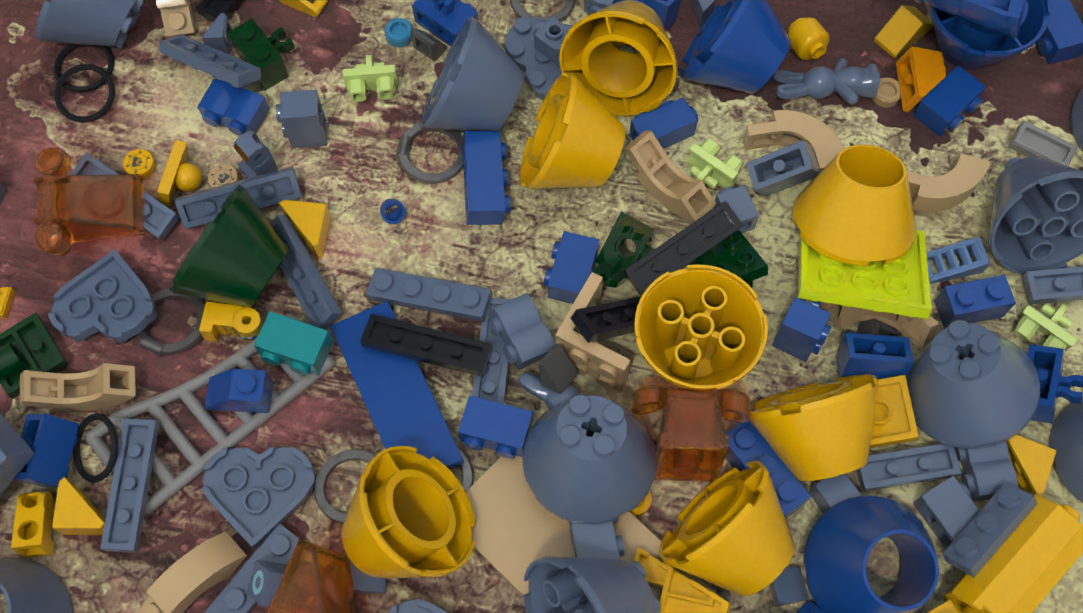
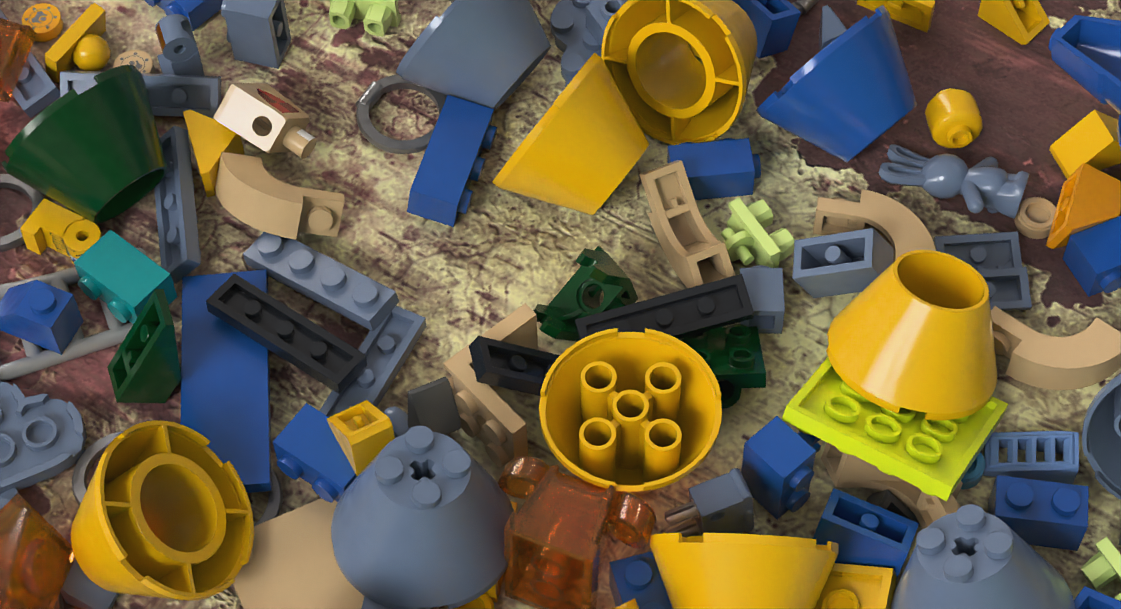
camera: 20 degrees right, 10 degrees down
blue hinge [380,198,406,224] -> none
sand blue brick [489,293,555,370] -> none
blue brick [543,231,599,304] -> none
none -> dark green slope [107,289,181,403]
none -> tan torso [213,83,317,159]
none -> tan arch [215,152,344,240]
none -> yellow slope [326,400,395,476]
none -> sand blue piece [664,468,754,537]
none -> sand blue slope [933,231,1032,311]

